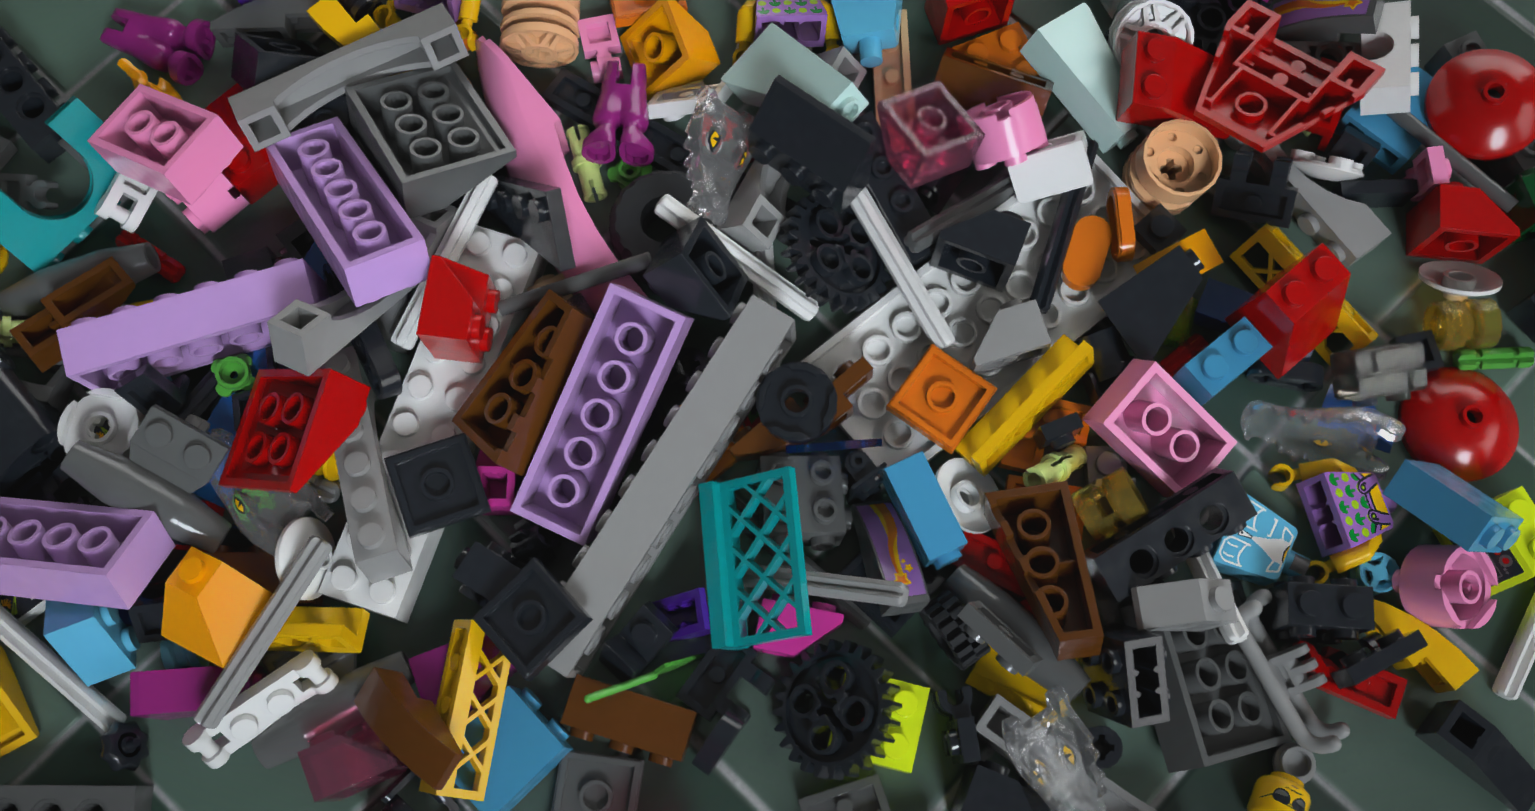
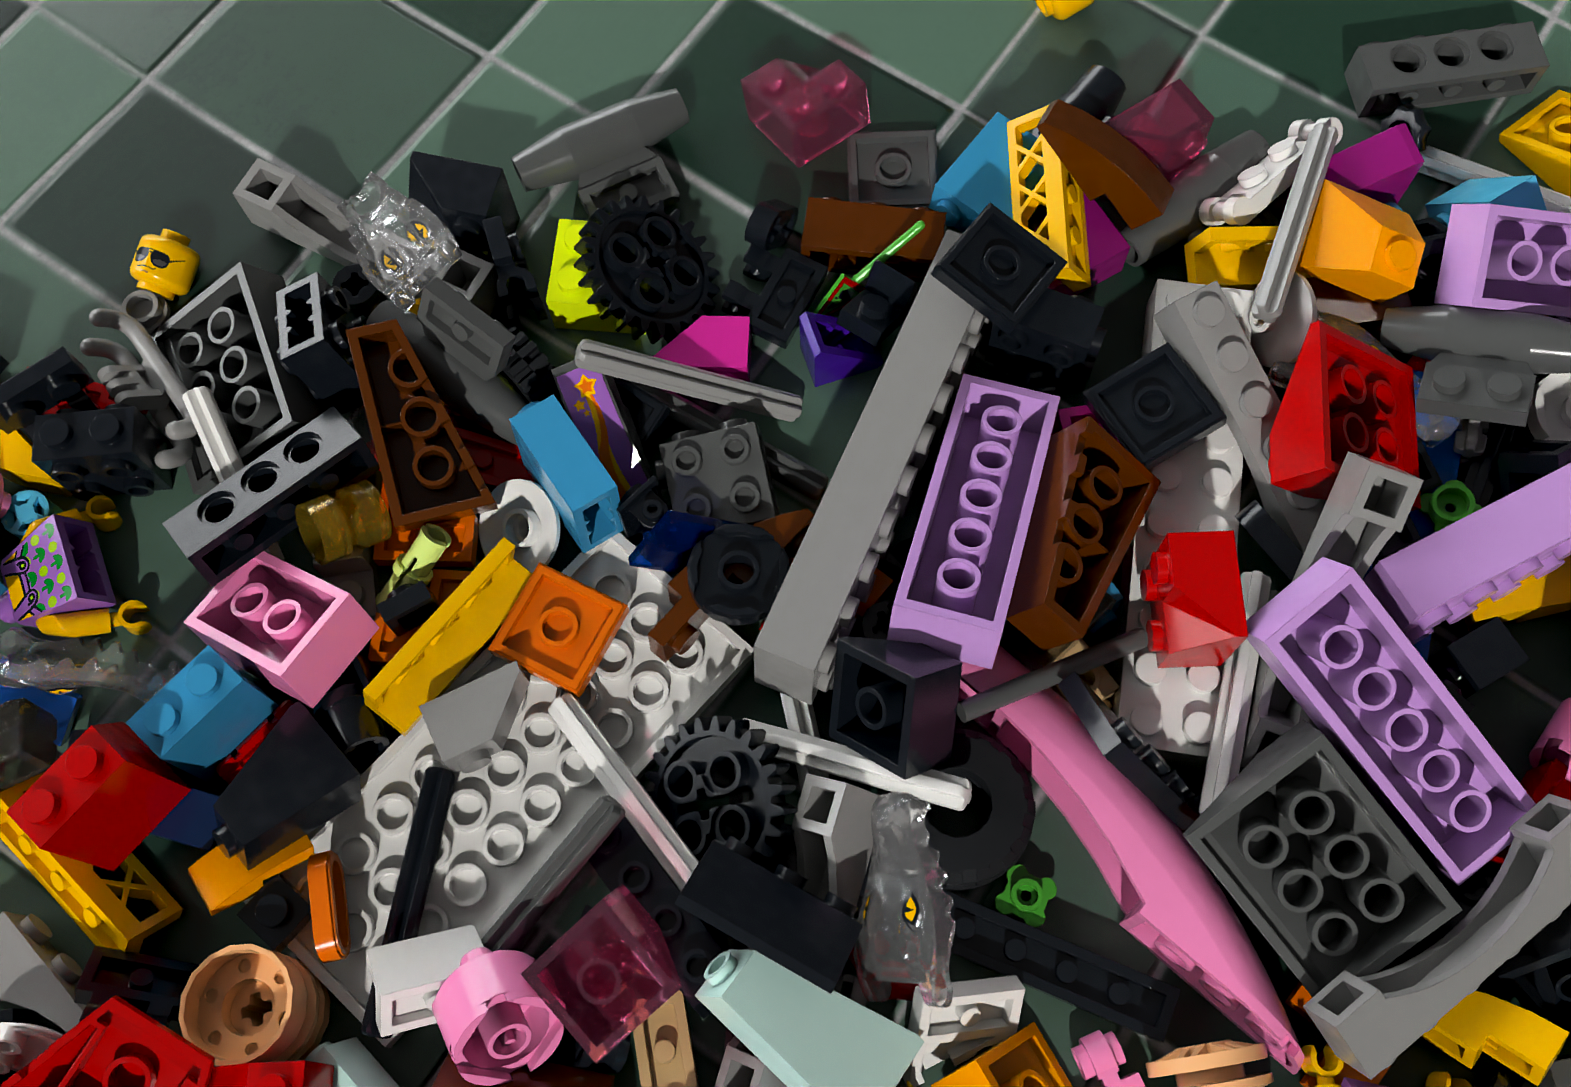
camera: 175 degrees right, 5 degrees down
yellowish green pin [566,124,608,203] -> none
magenta piece [581,61,655,167] -> none
teal fence [698,466,812,650] -> none
black slope [930,209,1031,292] -> none
orange tile [1060,215,1112,291] -> none
light grey slope [1131,578,1238,632] -> none
medium azure torso [1209,494,1310,586] -> none

